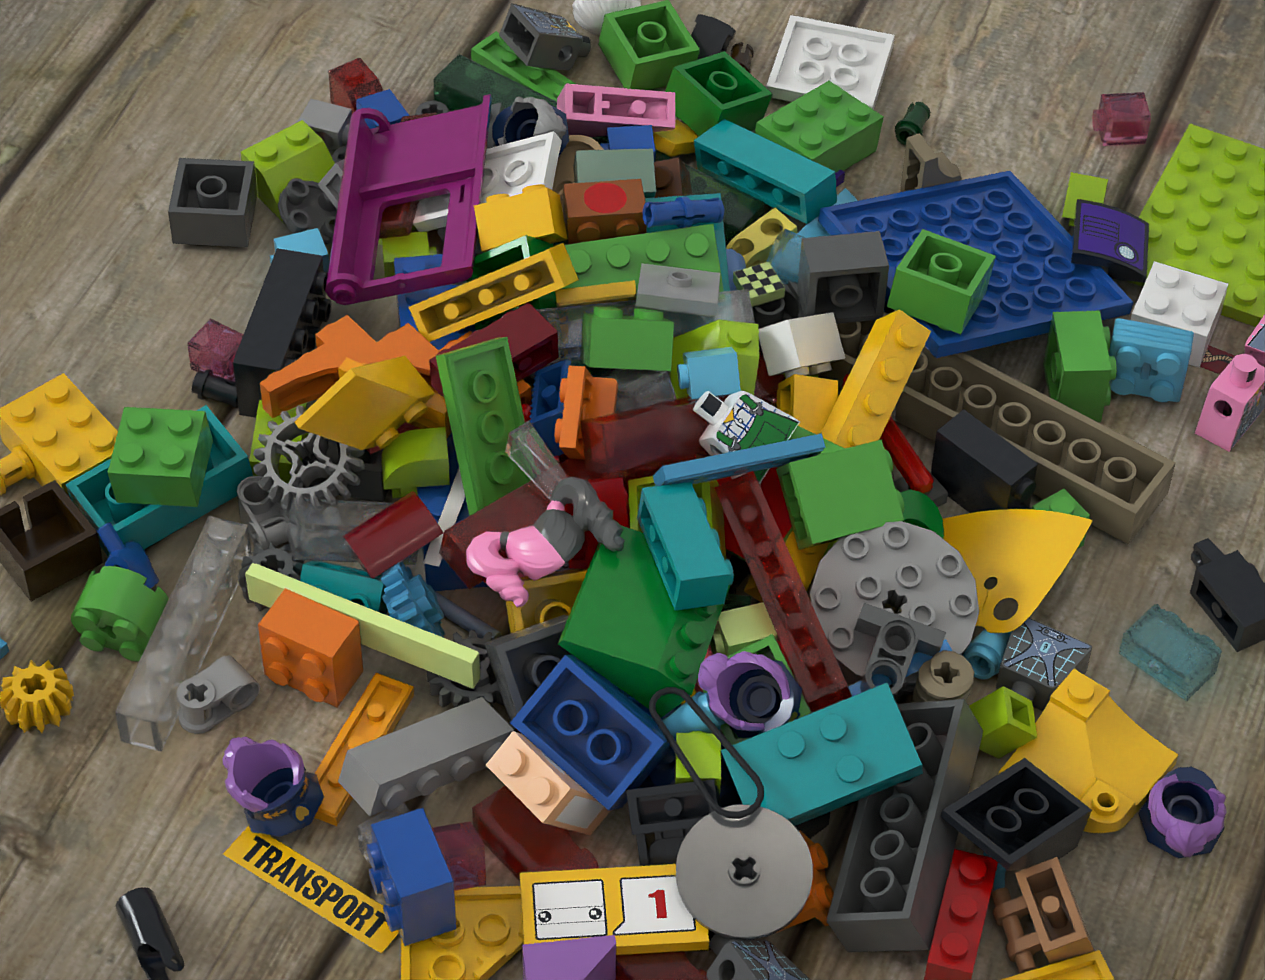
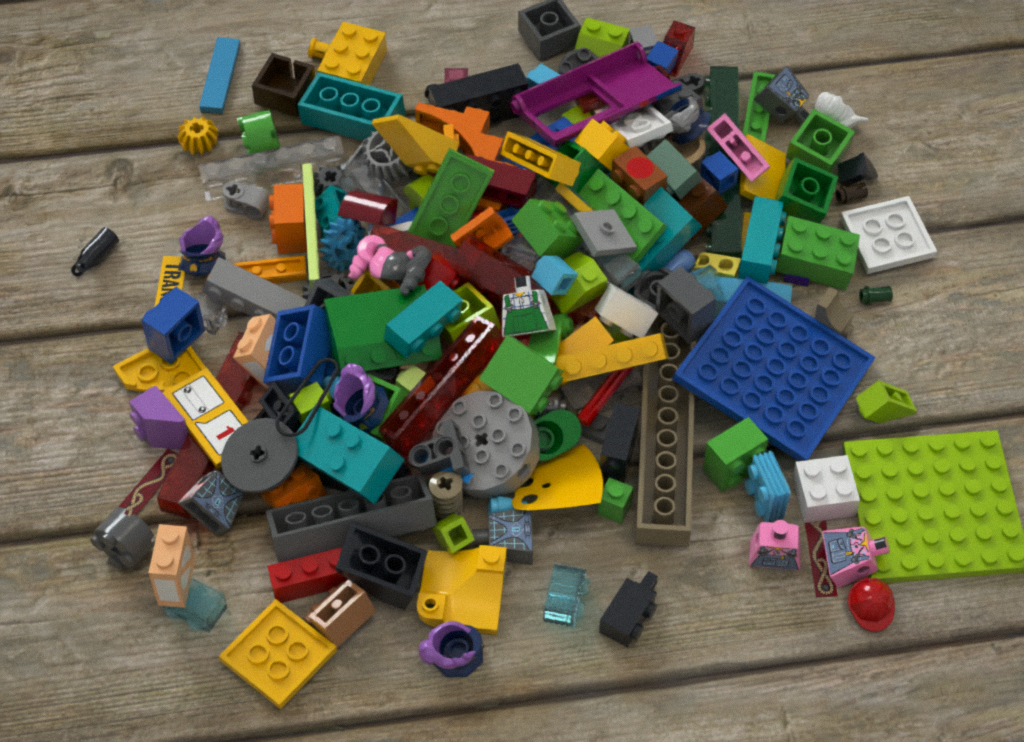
camera: 60 degrees right, 5 degrees up
blue piece [96,522,159,589] -> none
bright green brick [108,407,213,507] -> none
clear pink brick [432,821,486,890] -> none
clear piece [505,421,568,500] -> none
blue pin [643,196,724,228] -> none
dark azure tile [653,433,825,486] -> none
yellowish green tile [733,261,785,308] -> none
bright green brick [887,229,996,334] -> none
slope [1071,199,1149,283] -> none
clear pink brick [1092,92,1151,146] -> none

